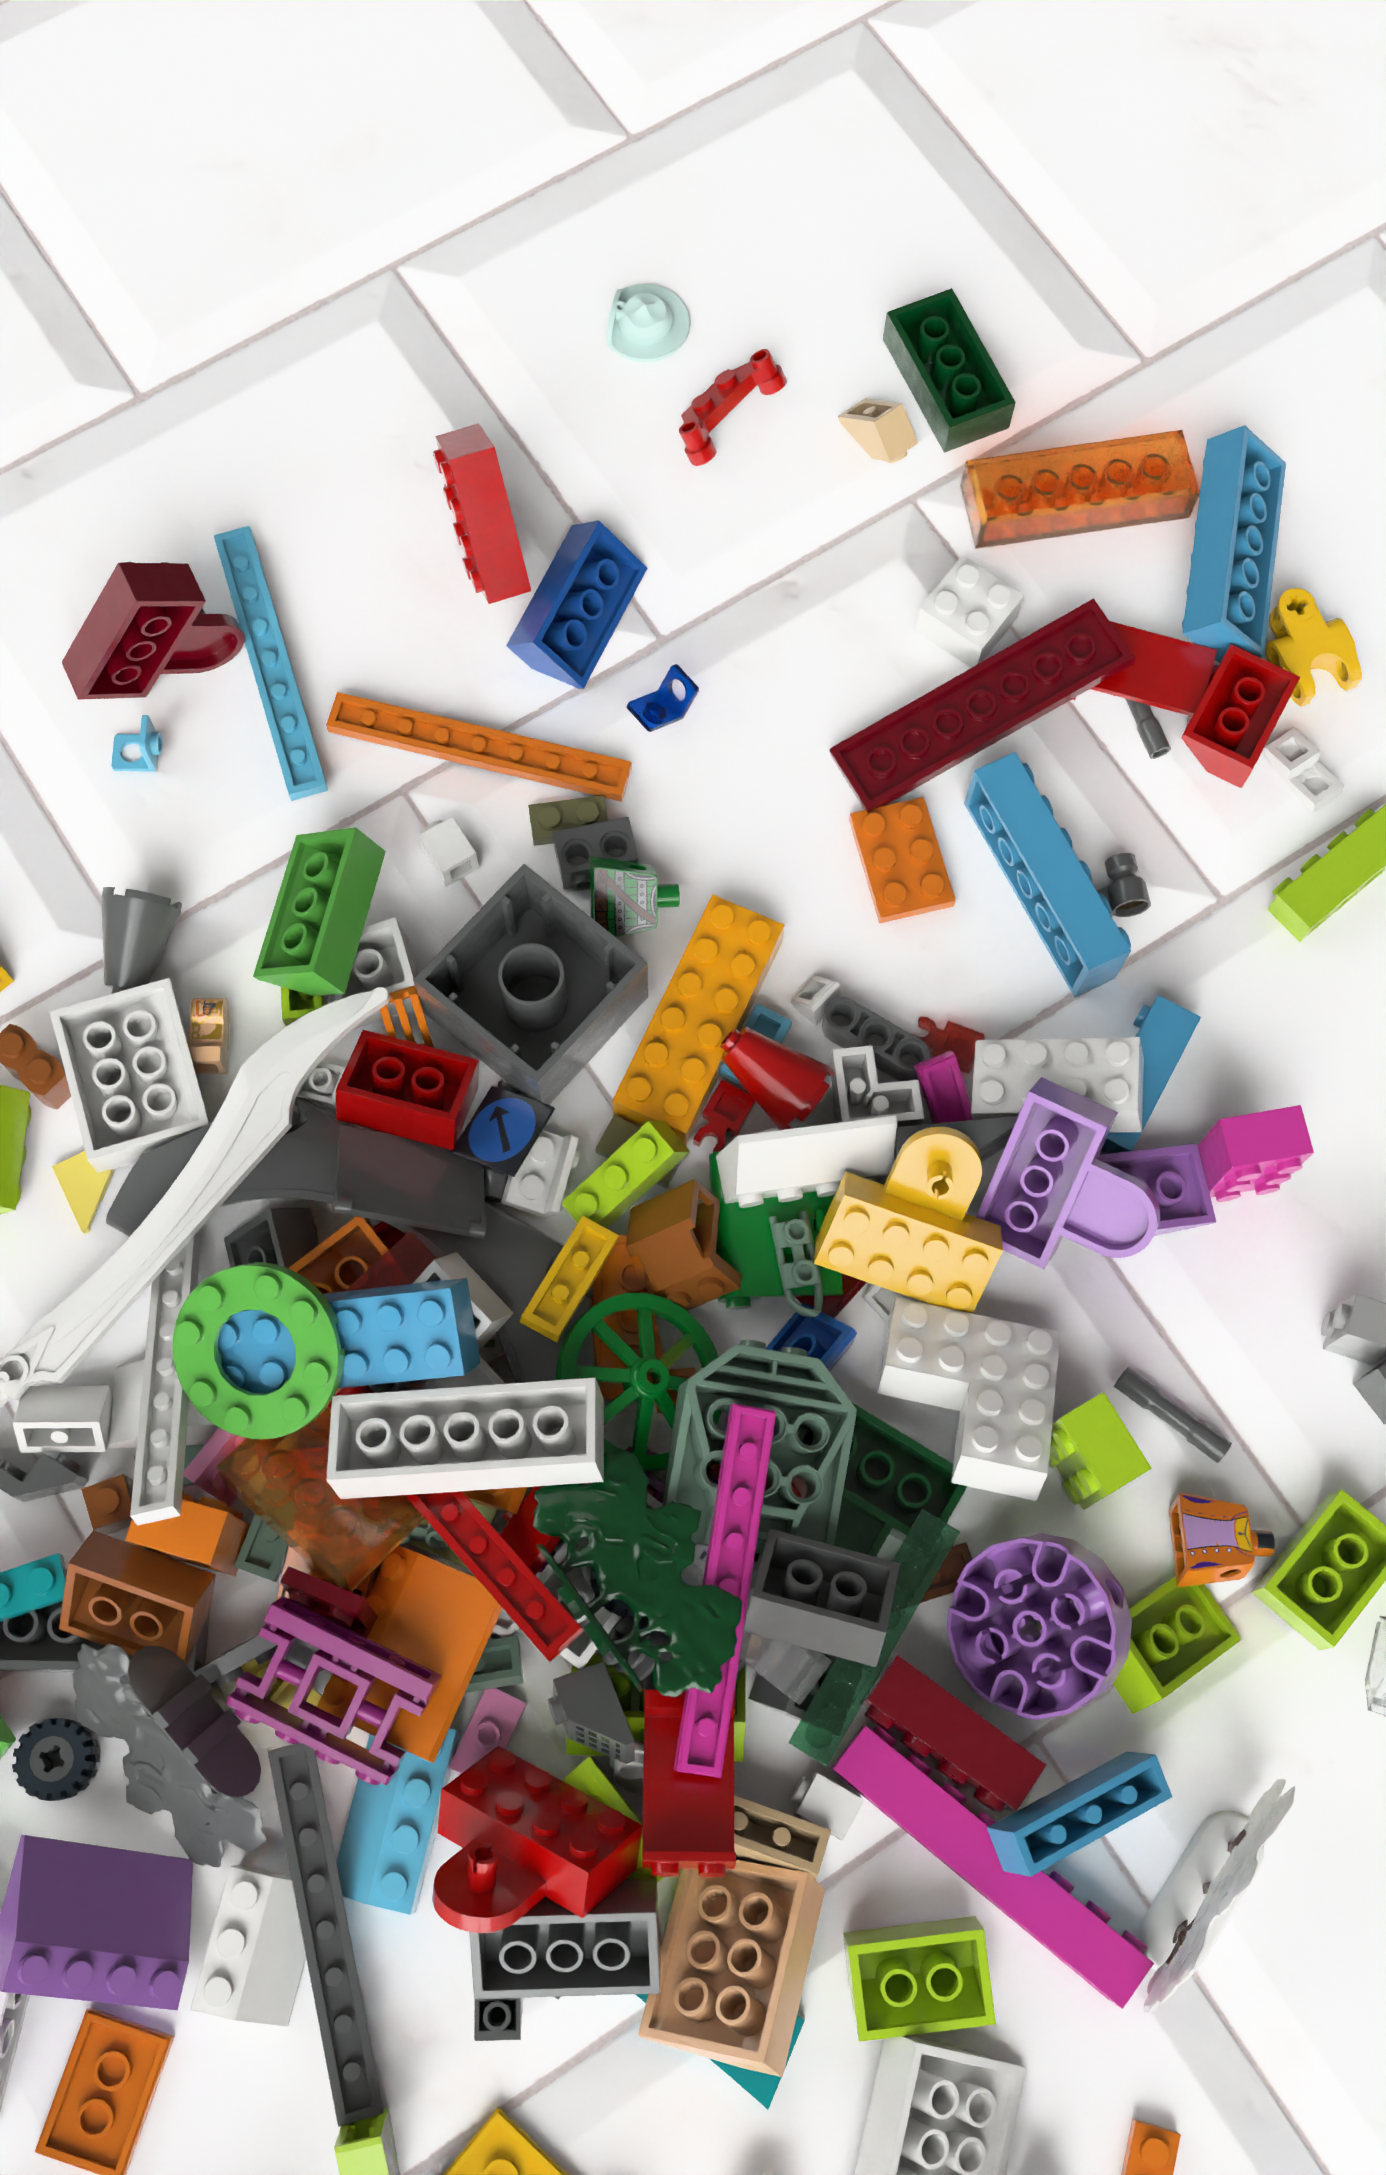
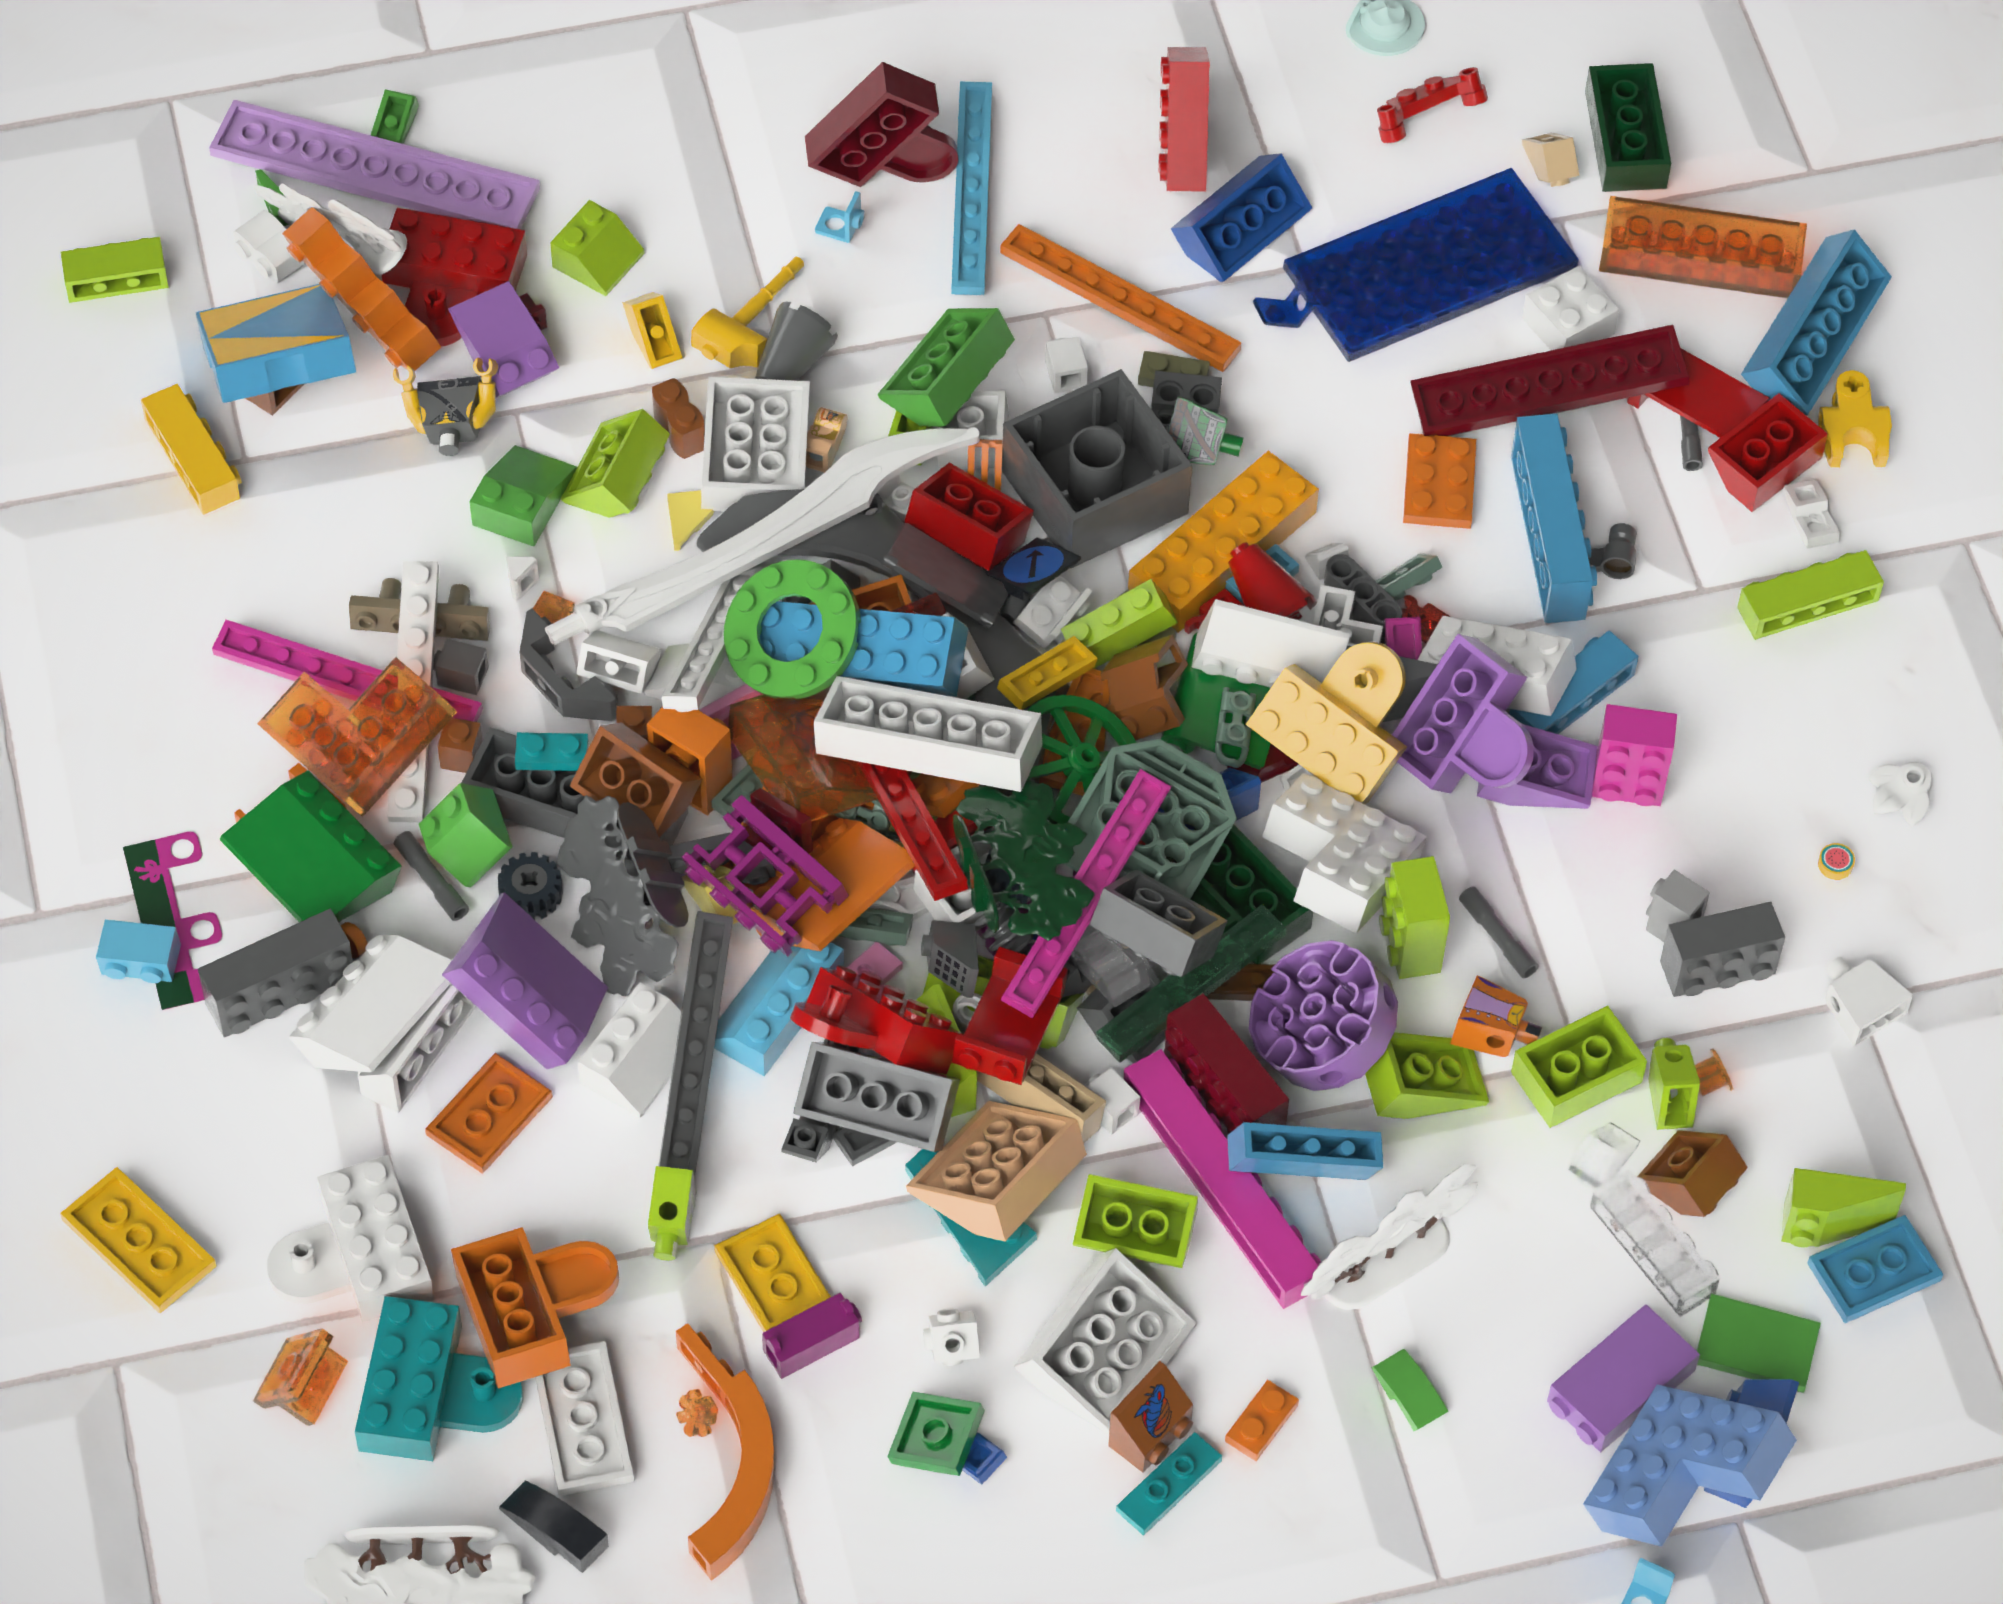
camera: 20 degrees right, 15 degrees down
none -> yellow piece [691,256,804,368]
none -> clear blue plate [1283,167,1579,362]
none -> bright green slope [1371,1349,1449,1431]
none -> sand green plate [1376,553,1443,601]

